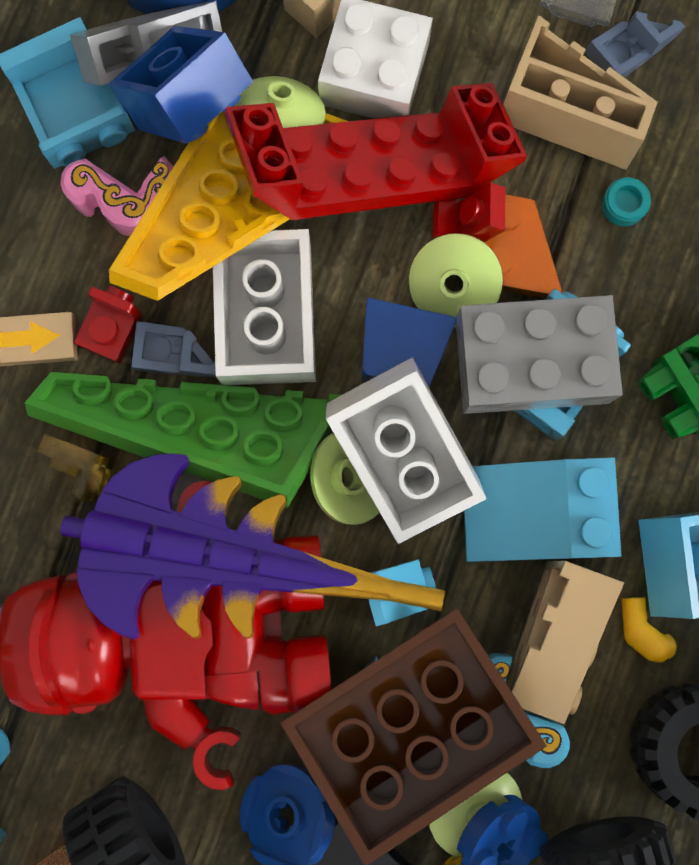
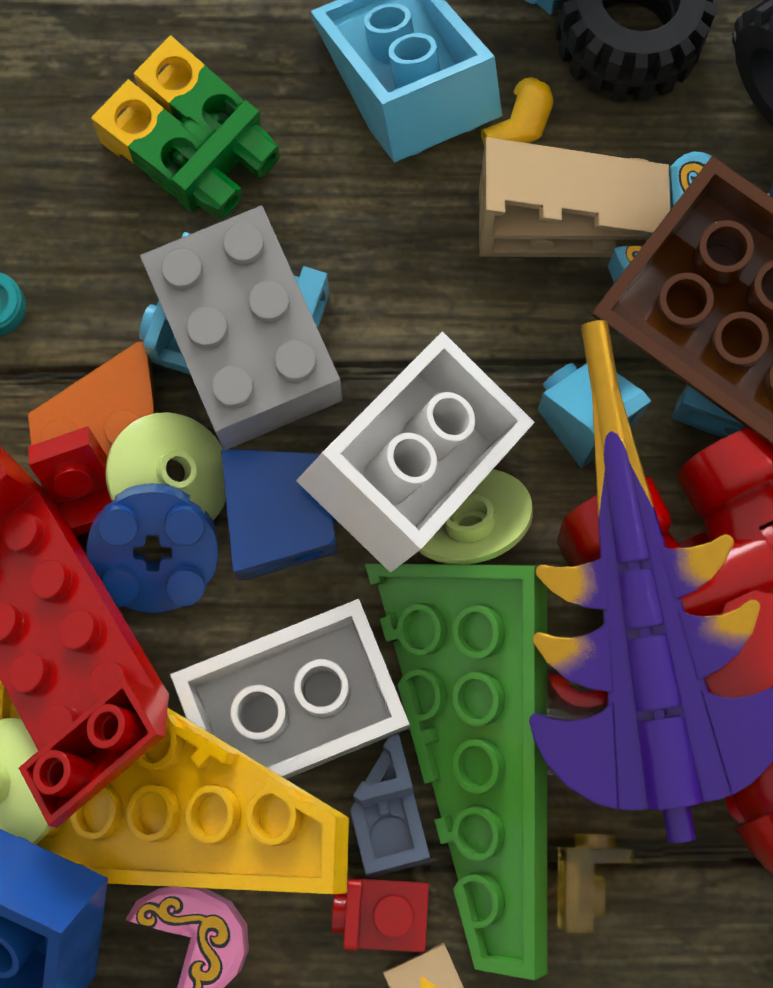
camera: 110 degrees left, 5 degrees down
medium azure slope [464,458,621,562] -> none
none -> blue plate [86,483,218,613]

